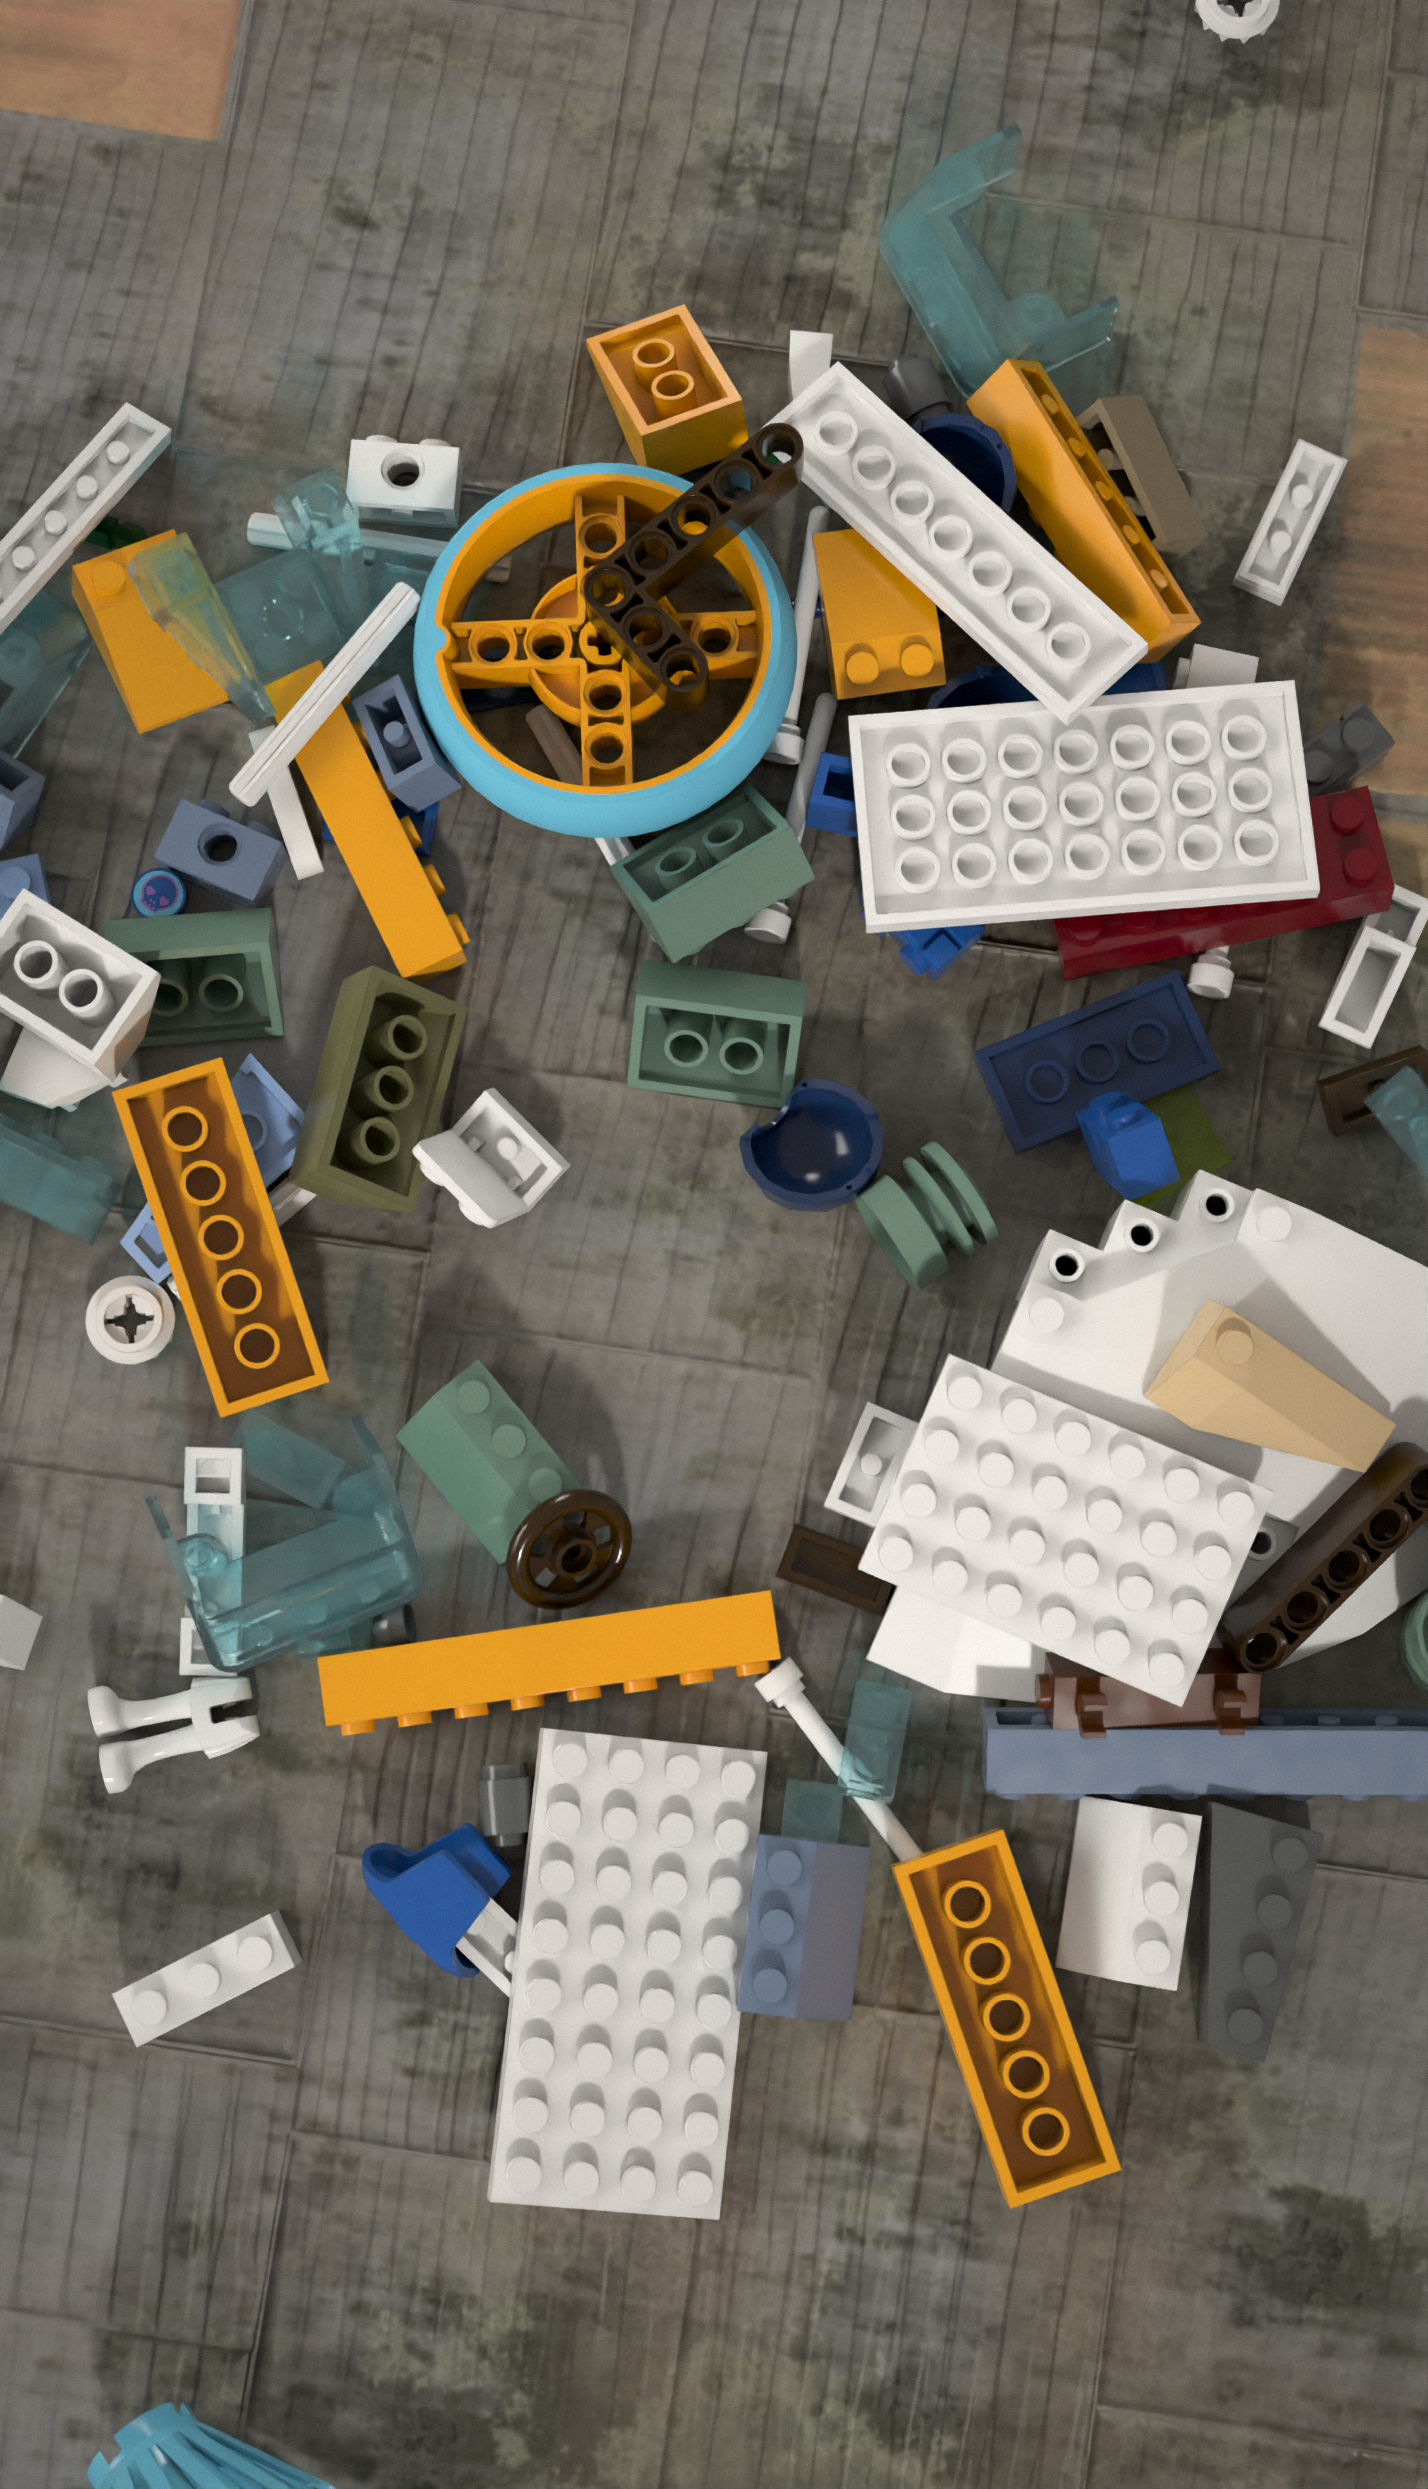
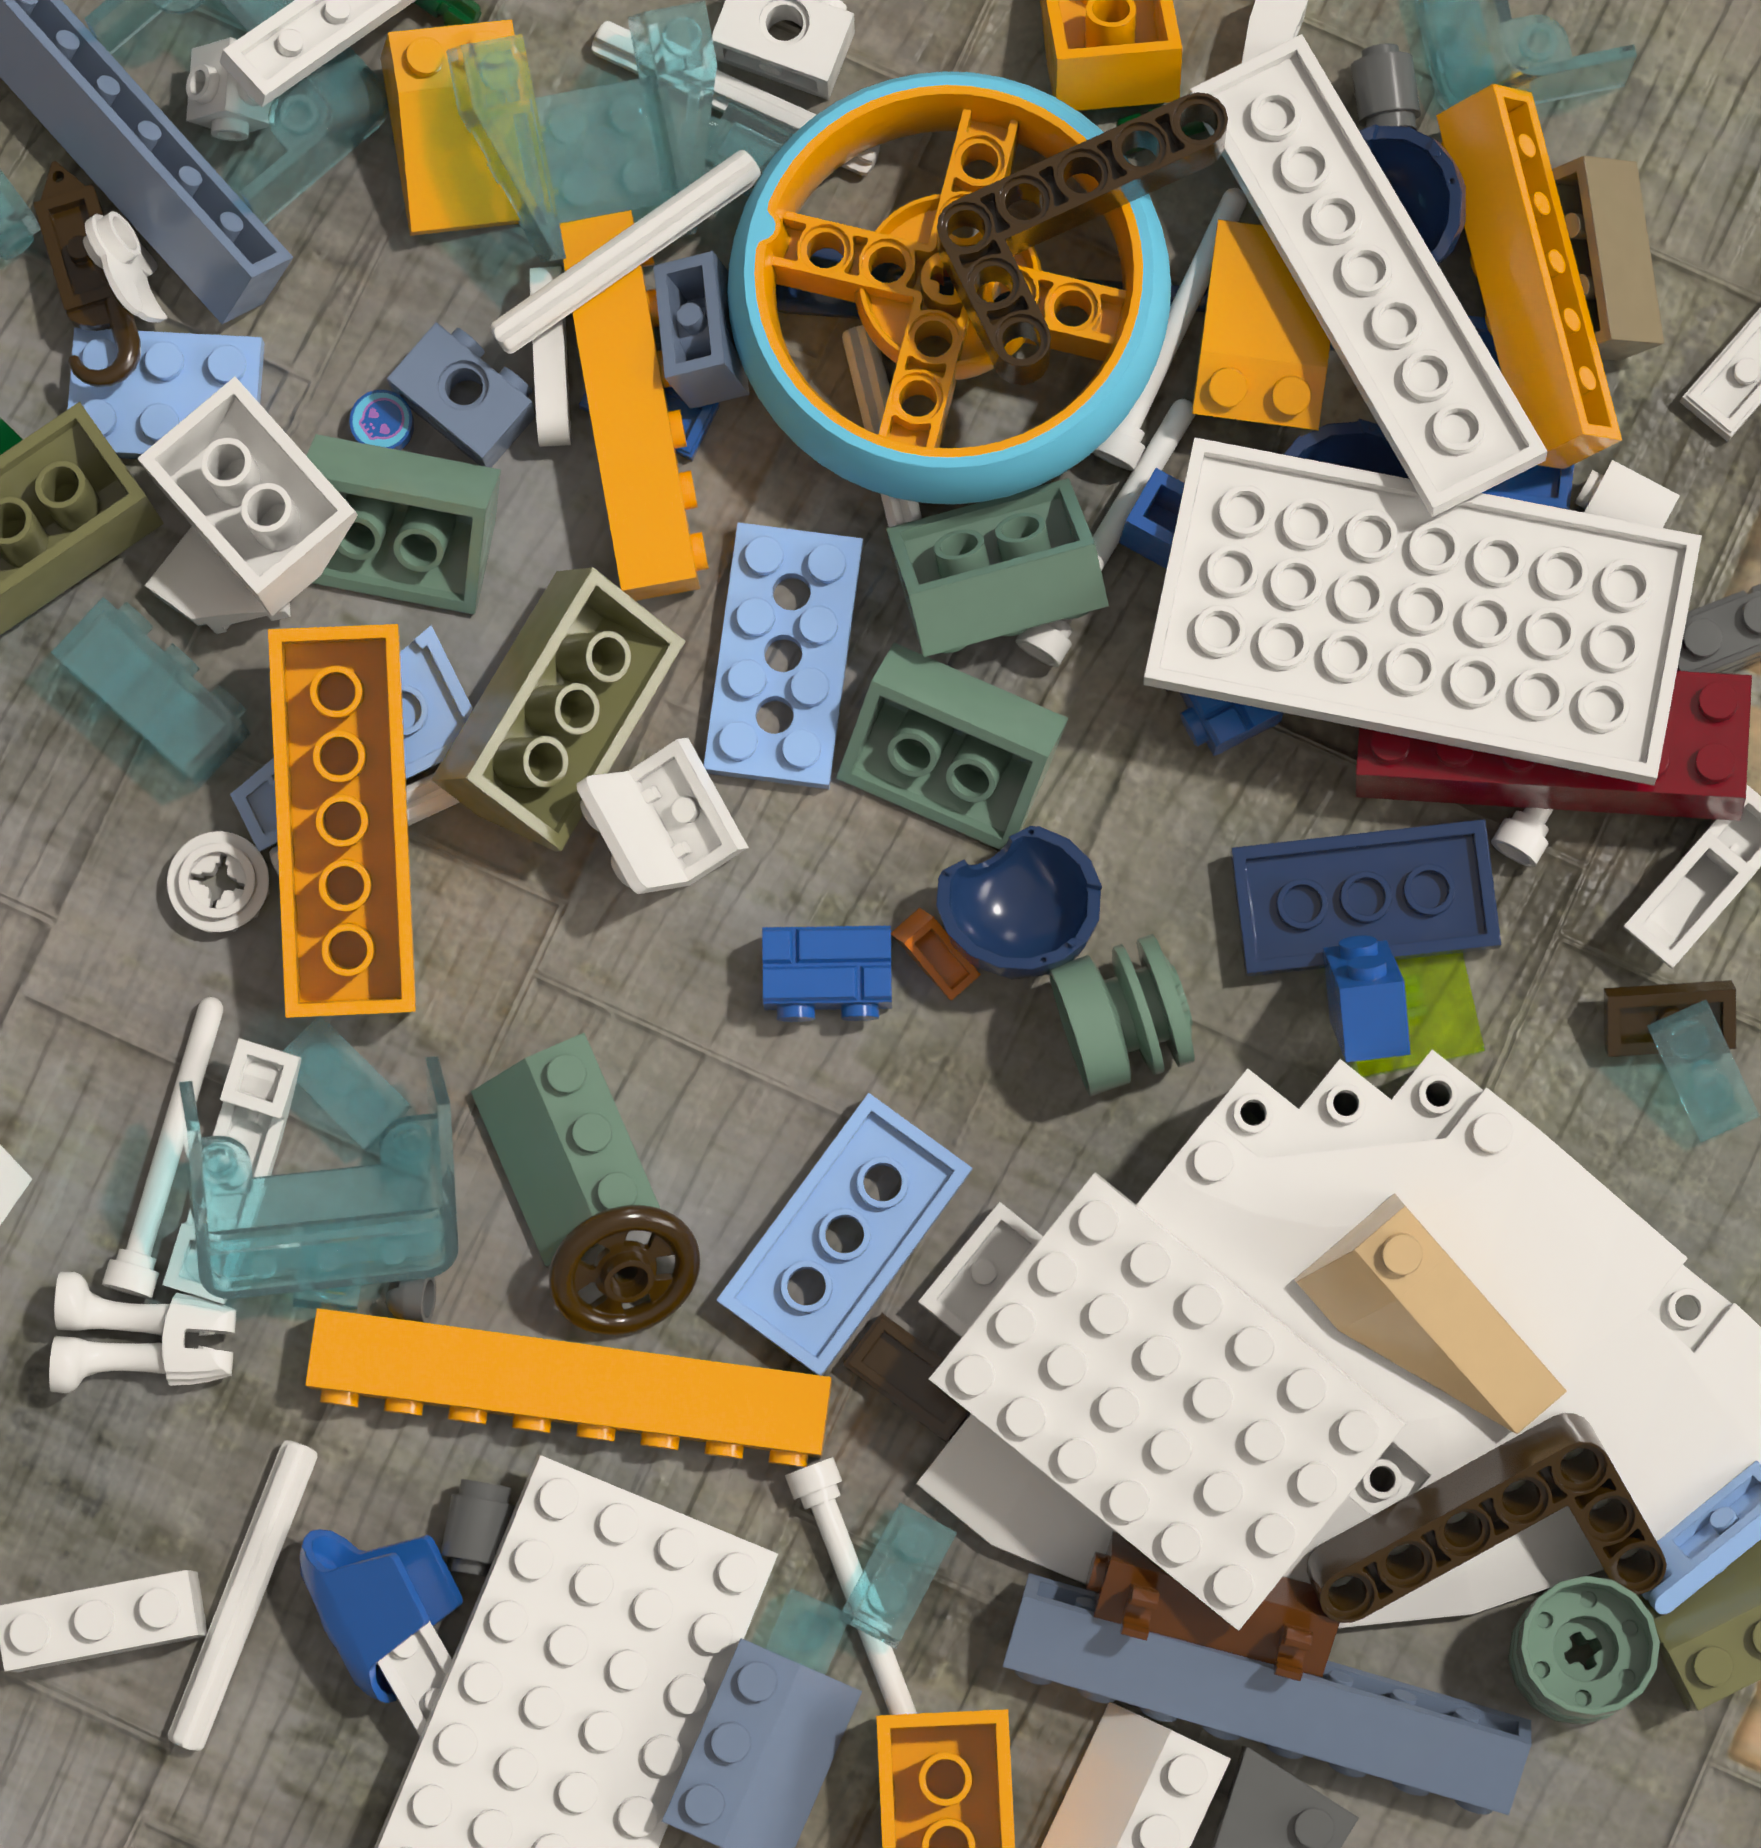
camera: 20 degrees right, 0 degrees up
none -> white piece [102,997,223,1299]
none -> white axle [168,1440,317,1751]
none -> light blue plate [704,522,863,789]
none -> light blue plate [716,1093,973,1376]
none -> blue brick [762,926,892,1022]
none -> orange piece [891,908,981,1001]

